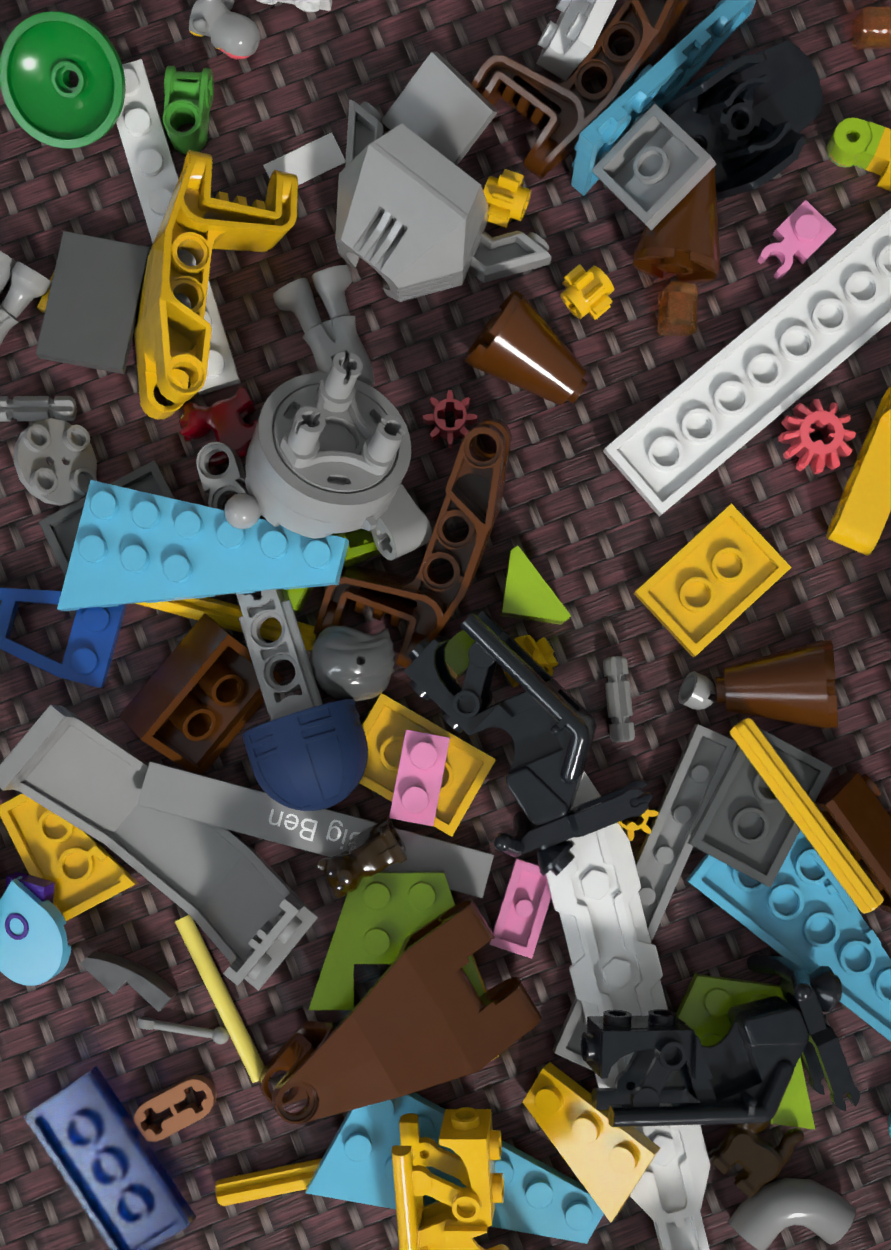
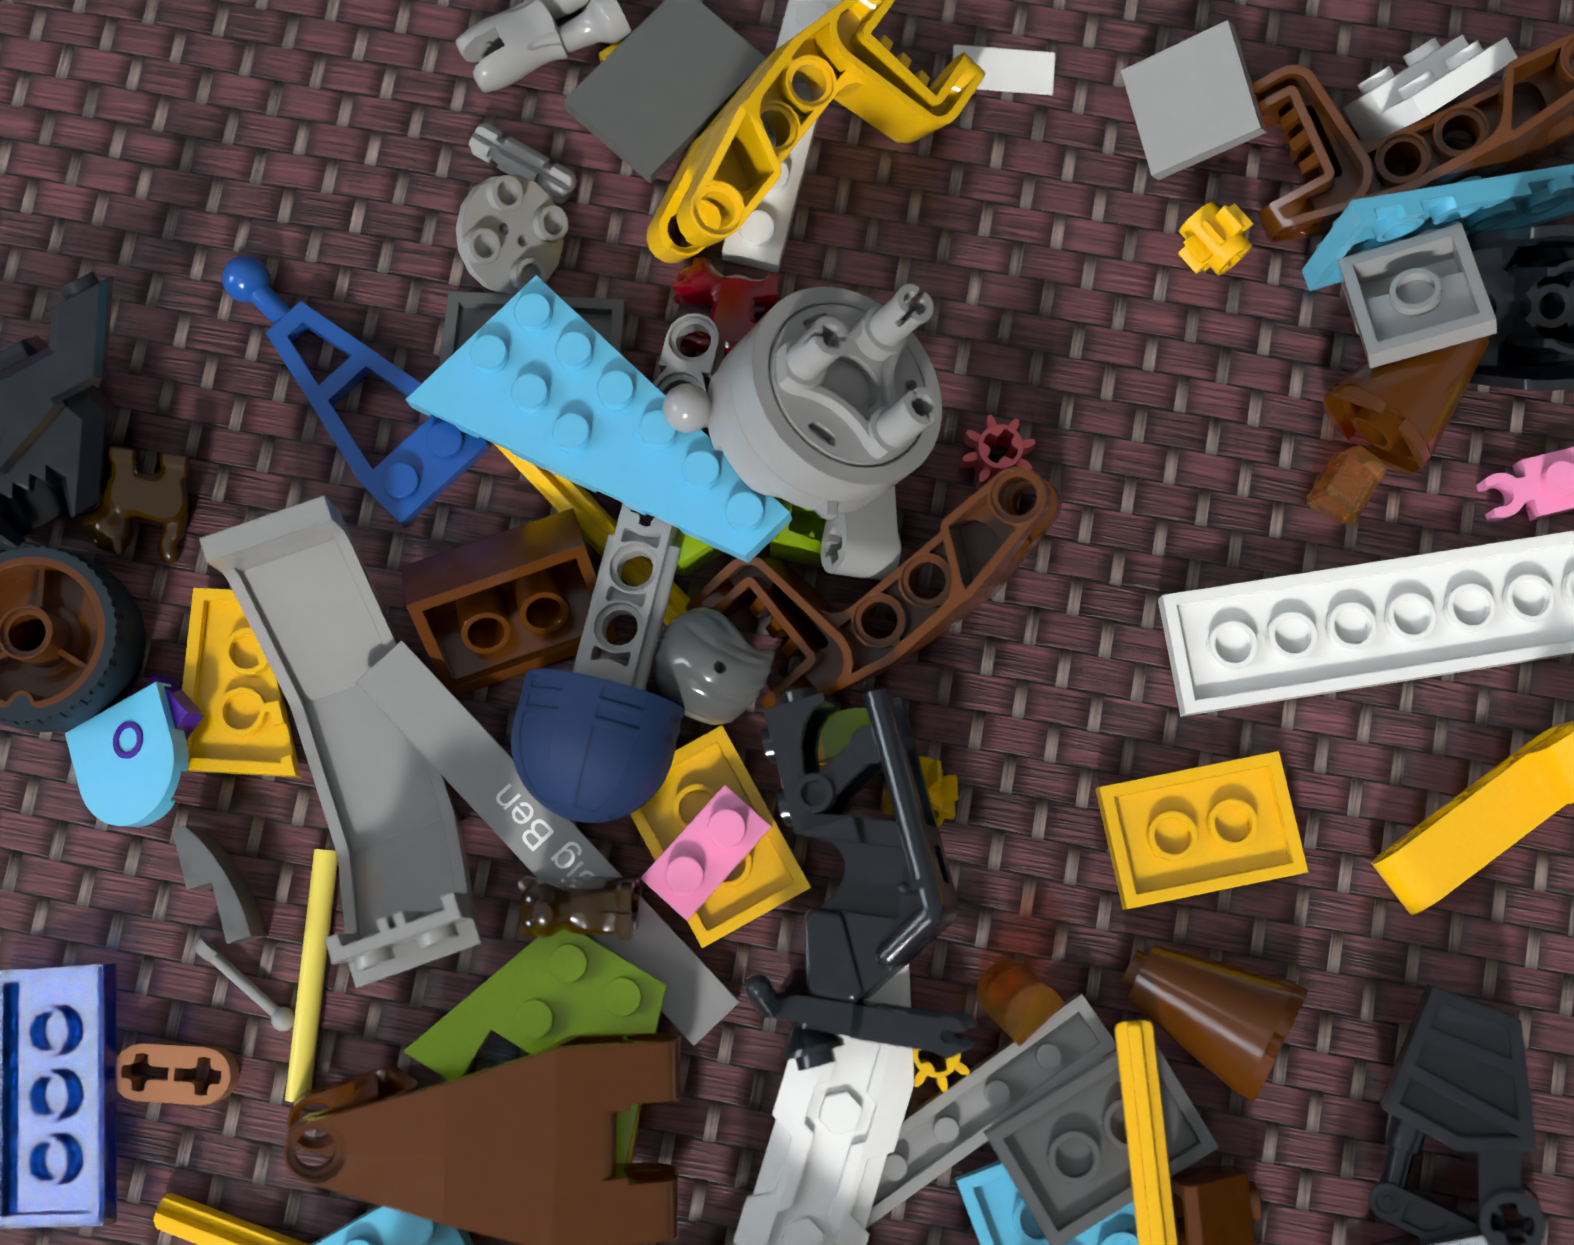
camera: 30 degrees right, 5 degrees down
light grey piece [273,265,375,386] -> none
light grey helmet [335,99,552,302] -> none
reddish brown cone [464,289,588,405] -> none
bright pink plate [489,858,551,959] -> none
lime slope [501,545,571,625] -> none
yellow gear [560,264,614,320] -> none
light grey axle [603,656,635,743] -> none
light grey hinge [678,671,716,710] -> none
coral gear [778,399,856,474] -> none
none -> clear orange brick [977,959,1065,1047]

